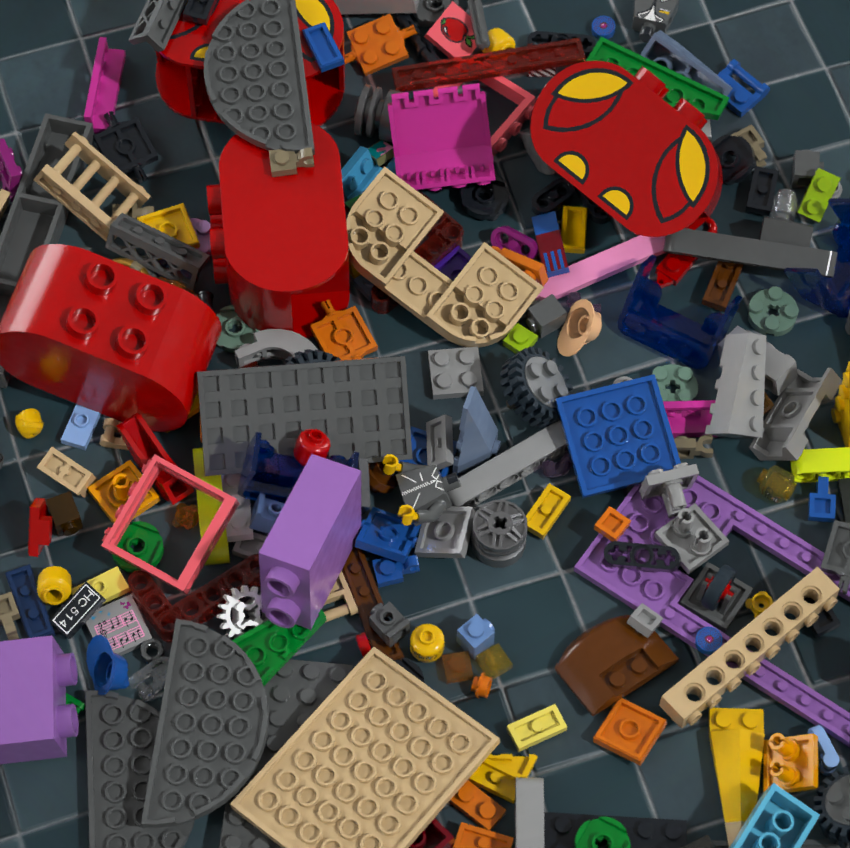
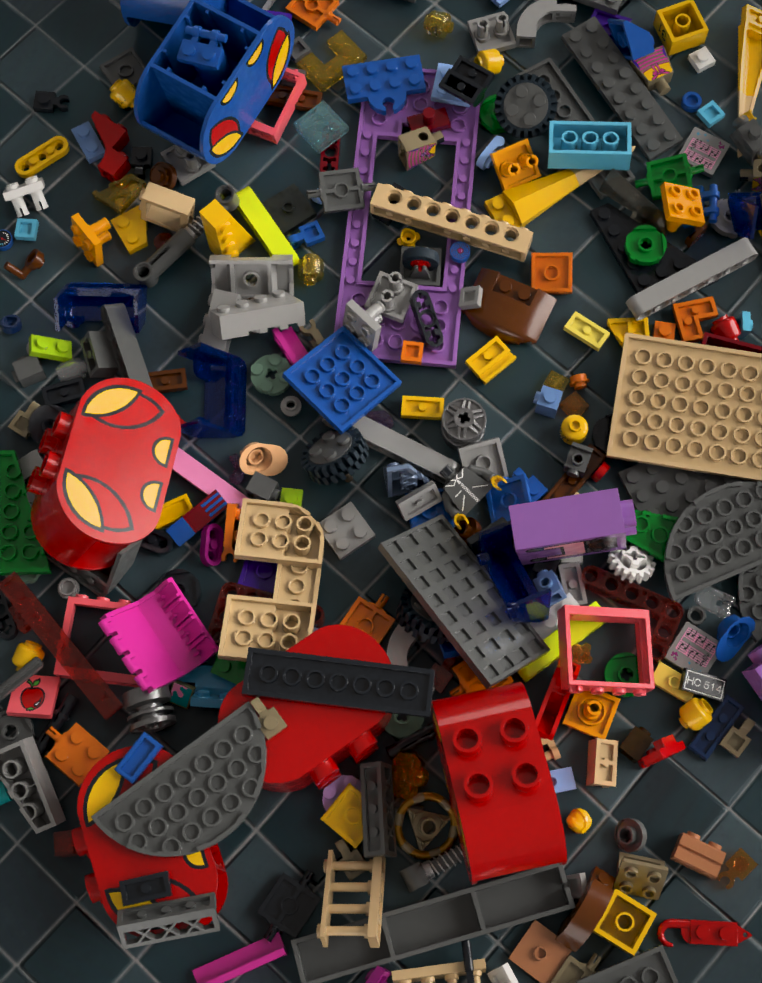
camera: 115 degrees left, 10 degrees up
red head [293,429,331,467] -> none
sand green plate [748,286,799,336] -> none
none -> black plate [242,647,435,718]
none -> yellow plate [465,336,517,385]

